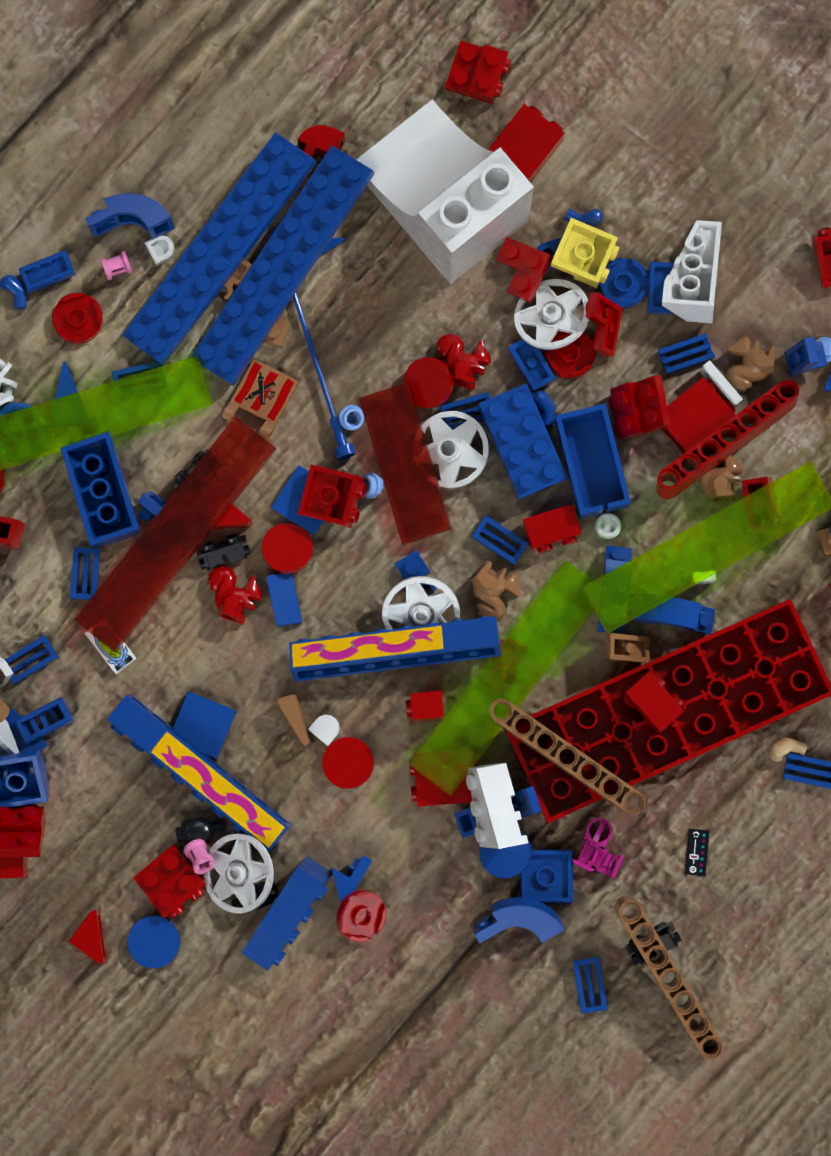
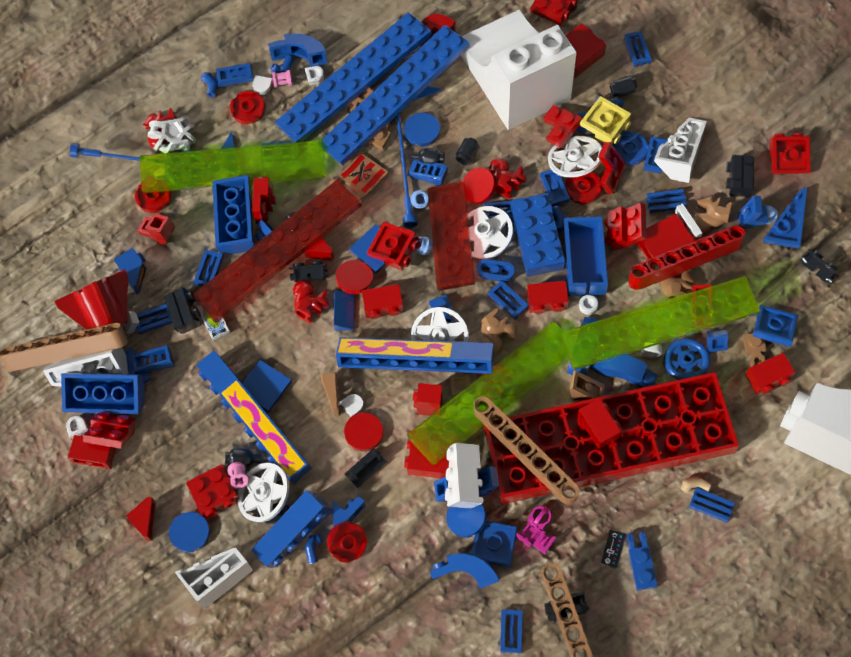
camera: 15 degrees right, 15 degrees down
none -> black brick [164,287,201,334]
none -> white wedge [175,547,253,609]
none -> white tile [252,75,273,95]
none -> red plate [252,177,276,228]
none -> blue arm [270,55,294,73]
none -> blue arm [305,534,322,564]
none -> black hinge [344,448,387,488]
none -> red brick [361,284,403,319]
none -> blue tile [404,113,440,147]
none -> blue slope [407,159,448,187]
none -> black plant [411,148,445,164]
none -> medium nougat plate [450,372,471,397]
none -> black brick [455,138,480,166]
none -> blue plate [477,259,514,282]
none -> black brick [609,75,637,98]
none -> blue tile [624,31,651,67]
none -> blue hinge [627,531,657,591]
none -> blue plate [664,338,711,380]
none -> blue tile [707,329,728,353]
none -> black brick [726,155,754,197]

